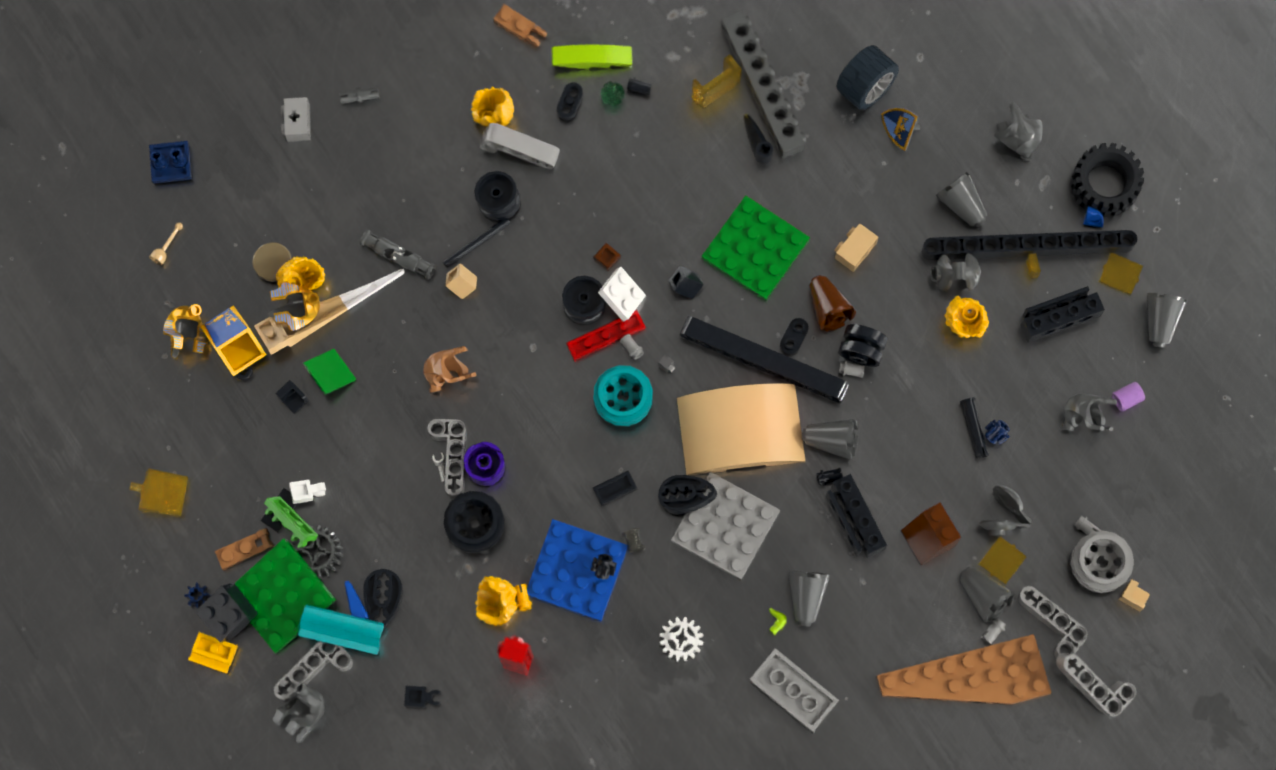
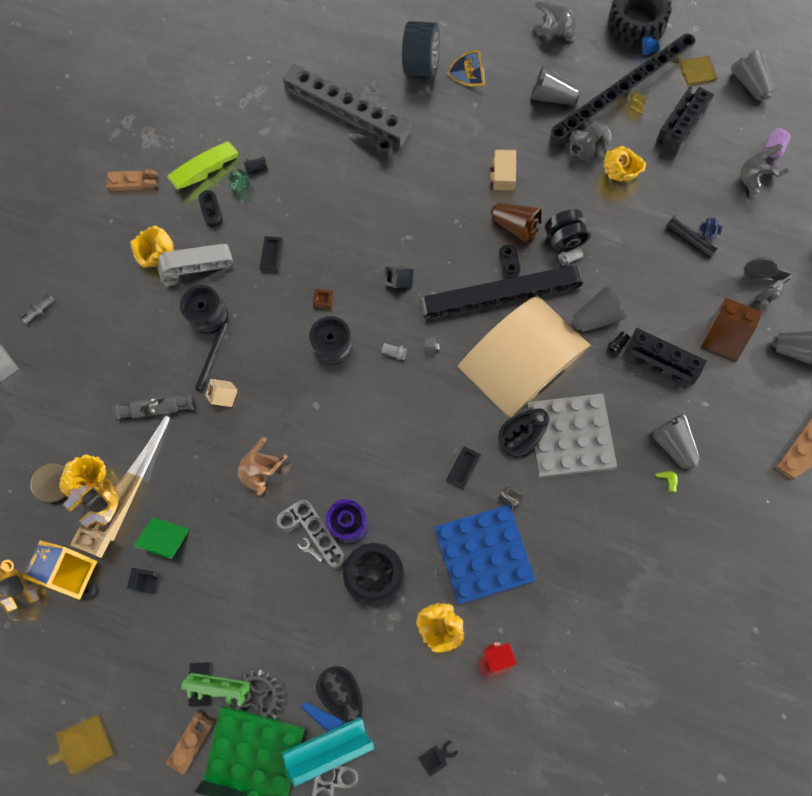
camera: 35 degrees left, 5 degrees down
white plate [289,480,326,504] -> none
yellow pin [515,584,532,611] -> none
red tile [566,310,646,362] -> none
black gear [591,554,617,579] -> none
teal wheel [593,365,653,426] -> none
white plate [598,267,646,322] -> none
white gear [660,617,703,662] -> none
clear yellow panel [691,54,741,109] -> none
green plate [701,195,810,301] -> none
light grey plate [749,648,839,733] -> none
clear yellow piece [979,536,1027,585] -> none
none -> black tile [260,236,283,273]

